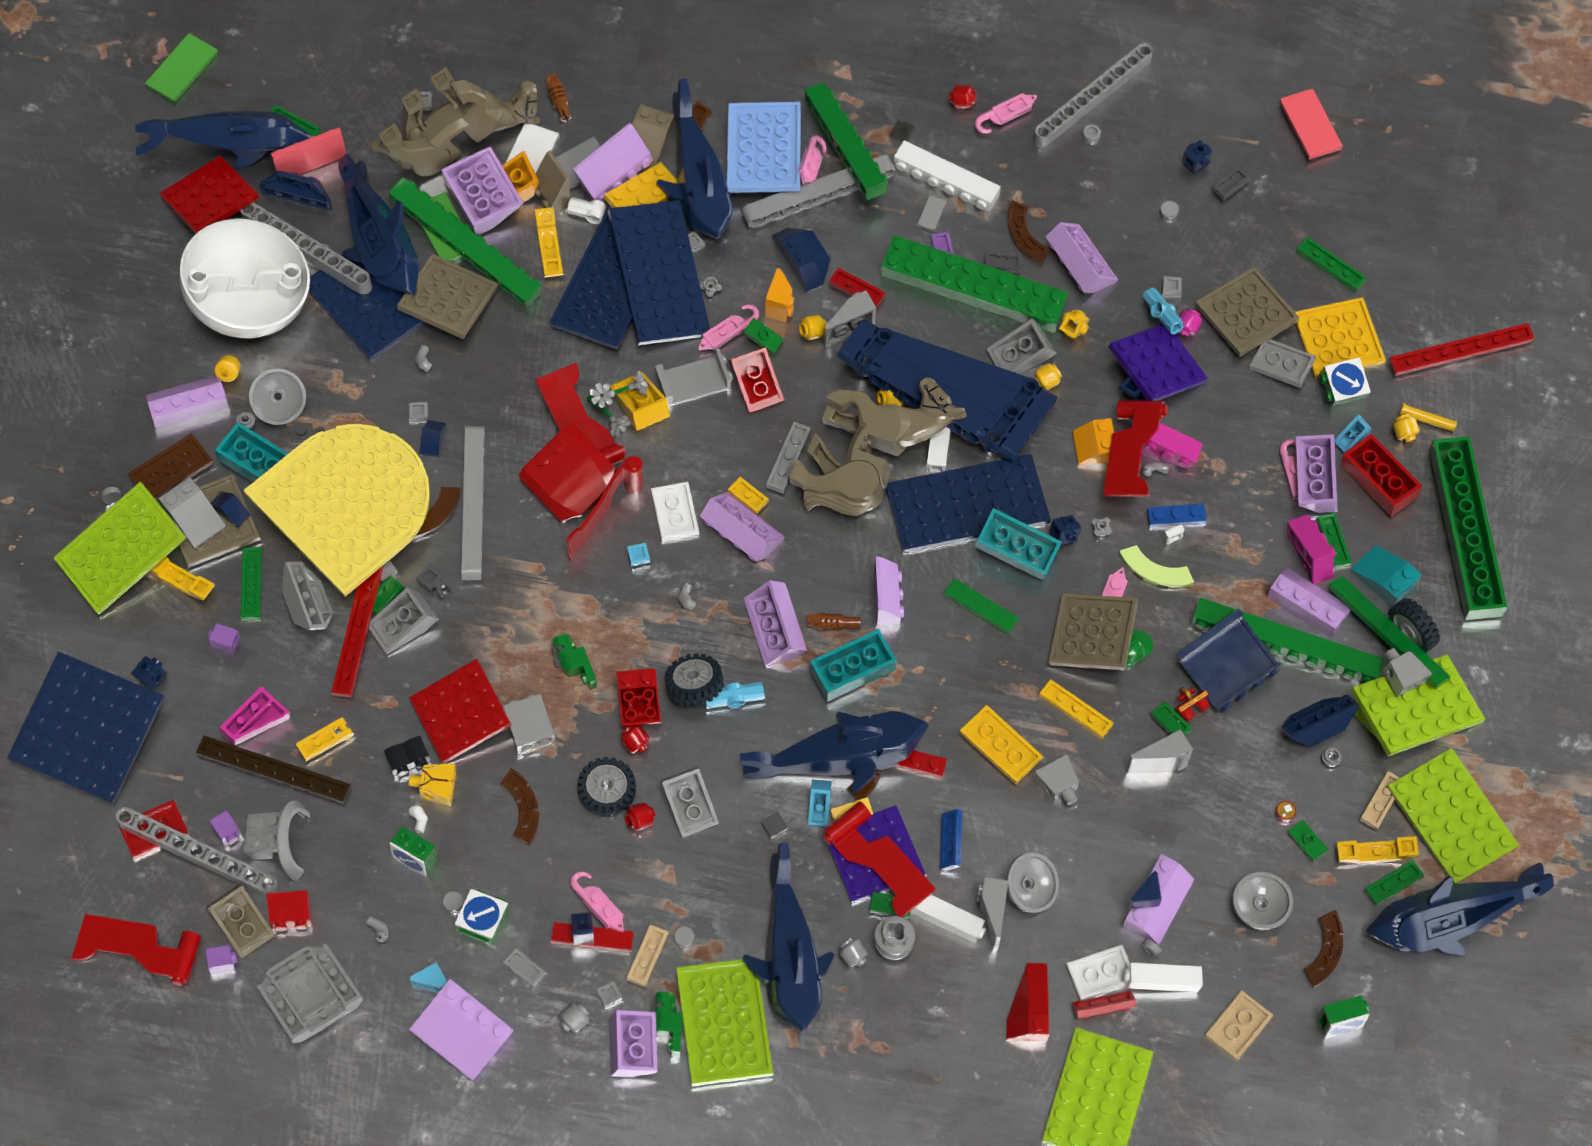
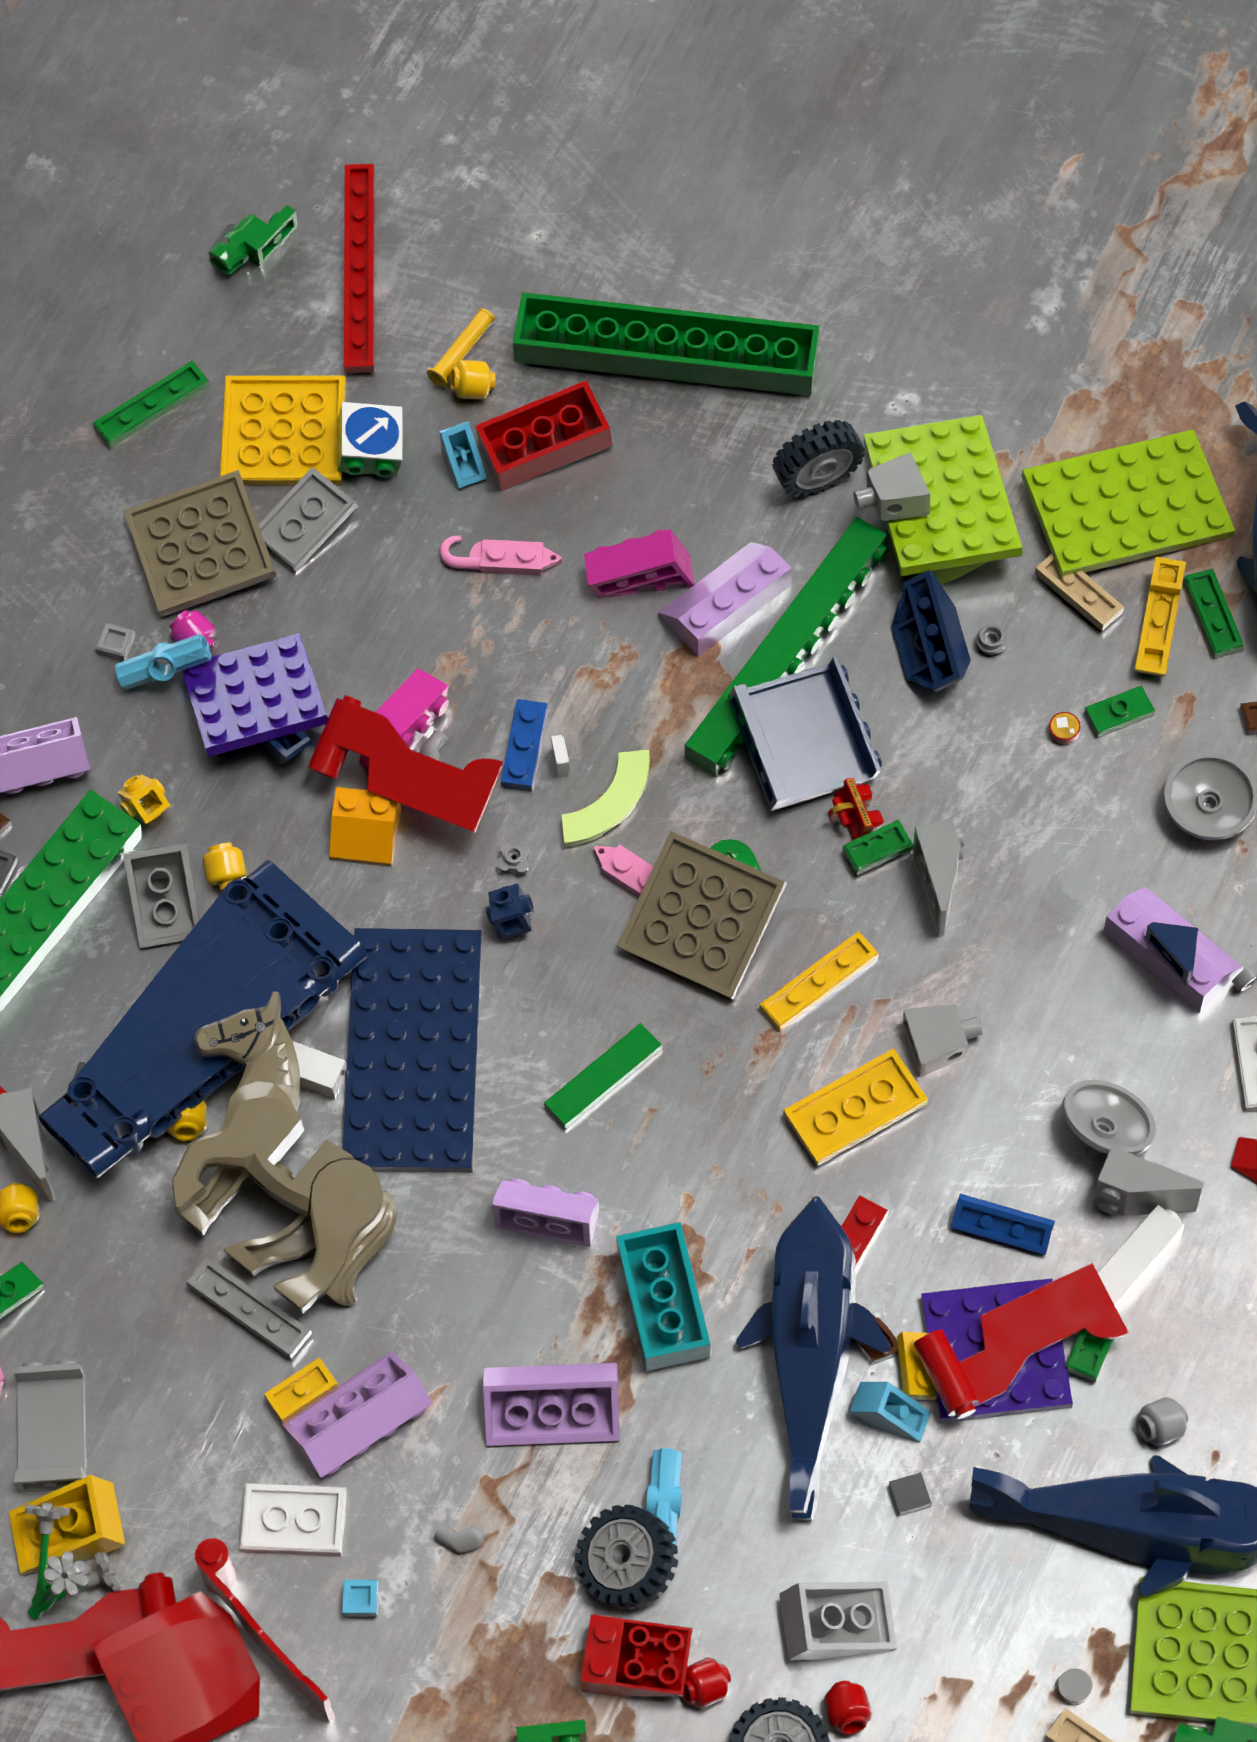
camera: 70 degrees left, 0 degrees up
slope [728,347,784,413] -> none
dark orange hinge [807,613,861,631] -> none
light grey piece [874,916,915,960] -> none
teal brick [974,508,1062,580] -> none
lavender slope [1296,434,1338,513] -> none
green tile [1316,513,1352,569] -> none
green tile [1328,576,1451,689] -> none
teal slope [1350,545,1422,607] -> none
none -> green plate [208,205,298,275]

